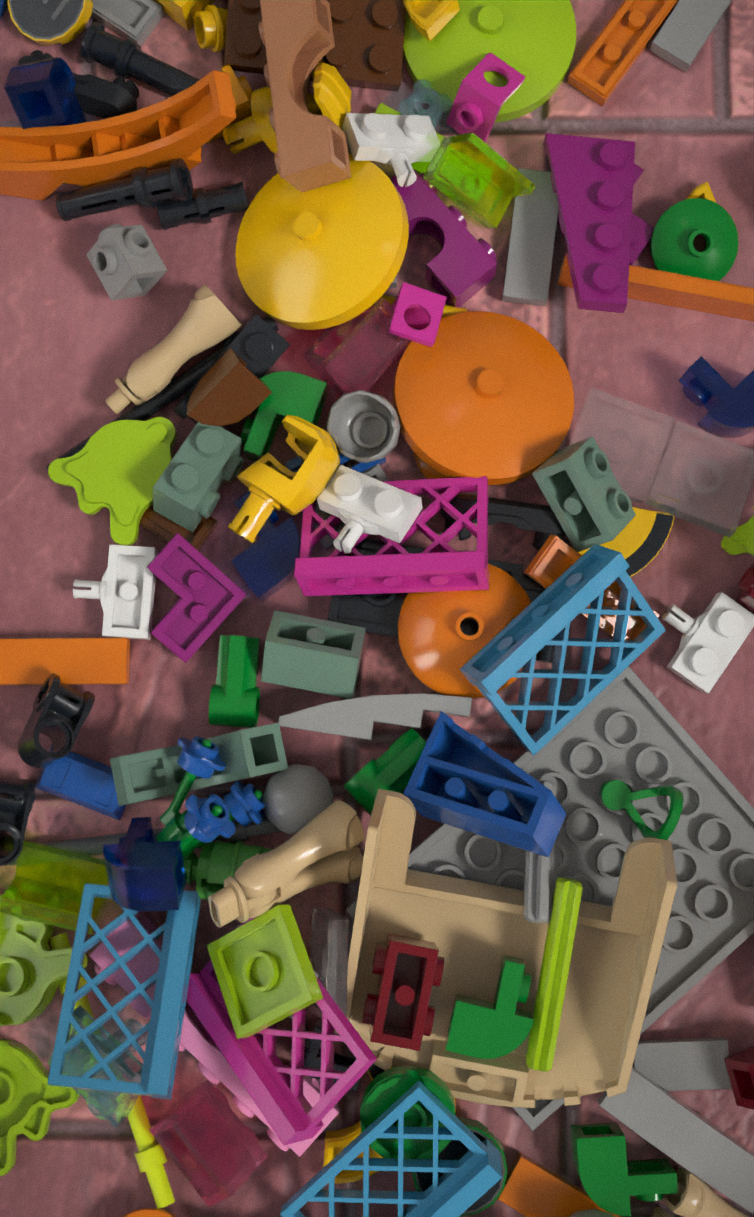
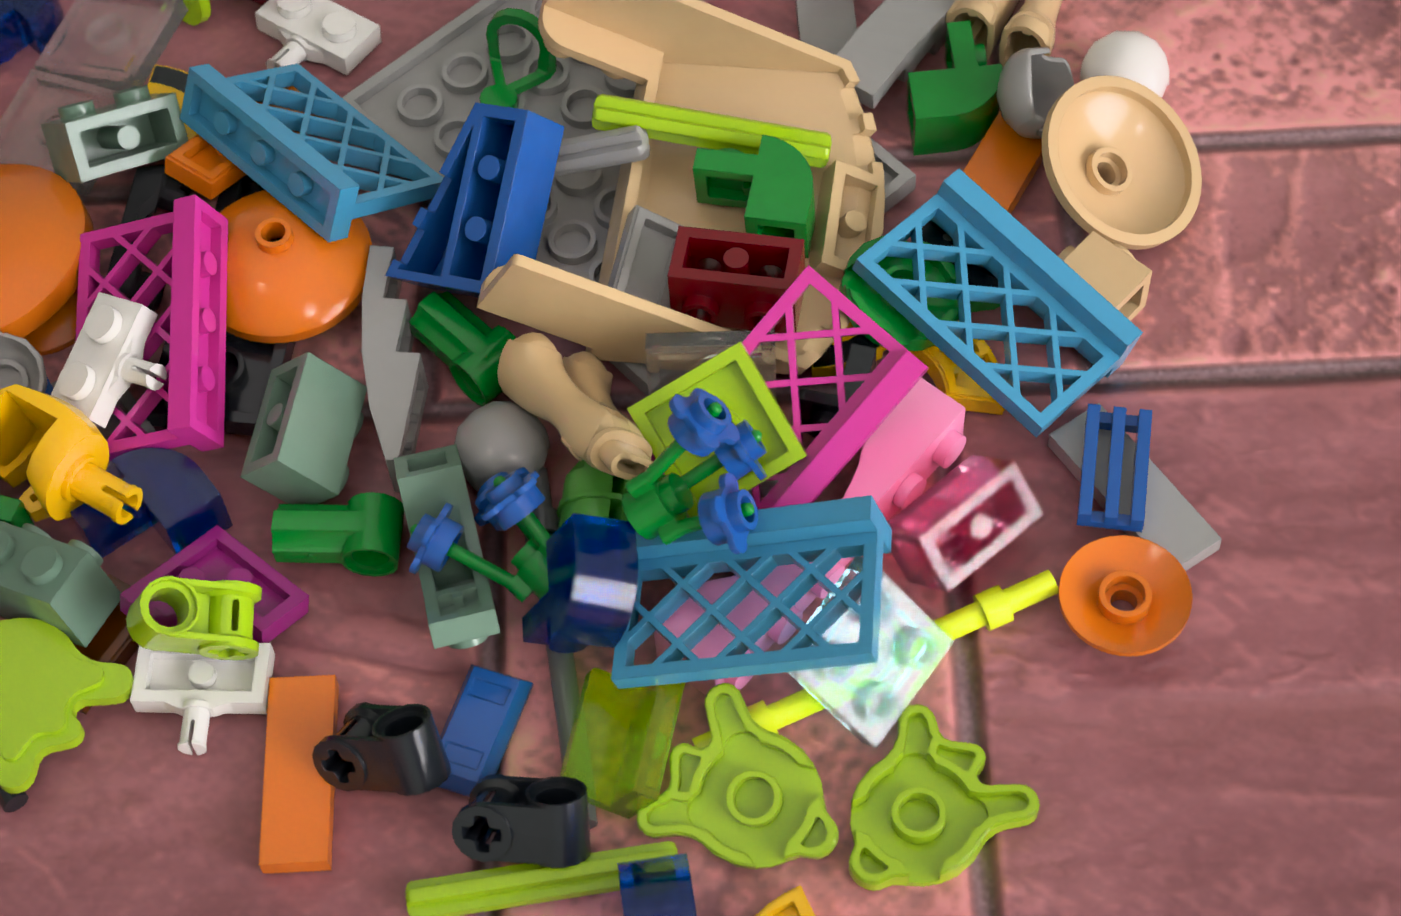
camera: 90 degrees left, 25 degrees down
none -> lime piece [126,576,262,660]
none -> light grey tile [608,205,682,308]
none -> plant [622,388,767,554]

